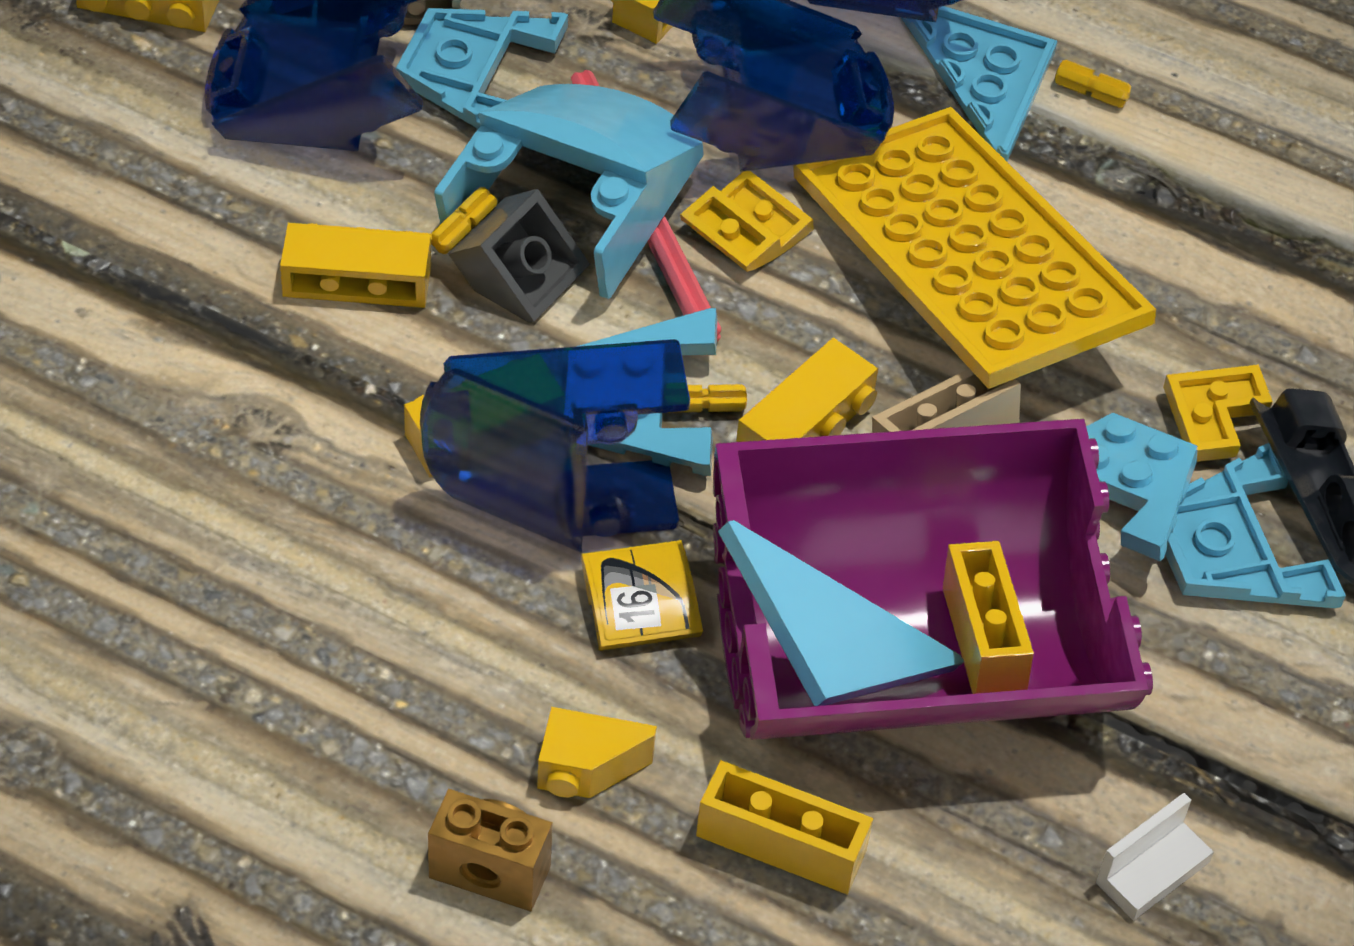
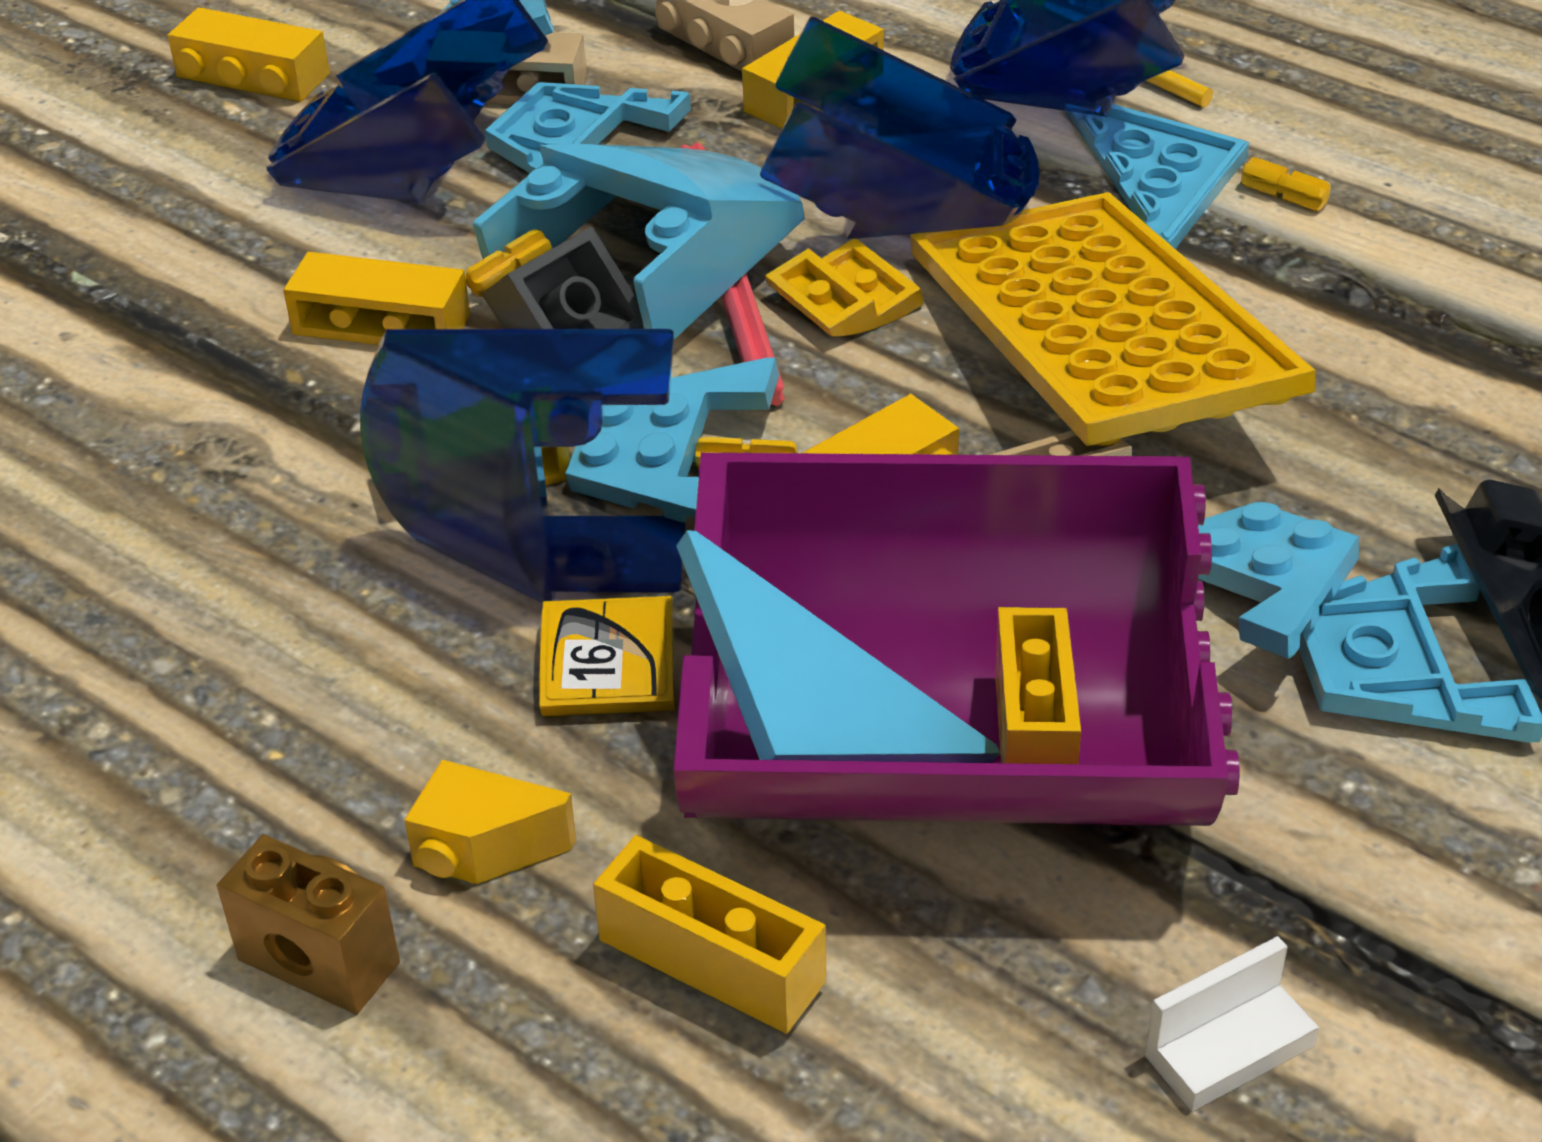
camera: 15 degrees right, 10 degrees down
yellow plate [1163,364,1273,462] -> none

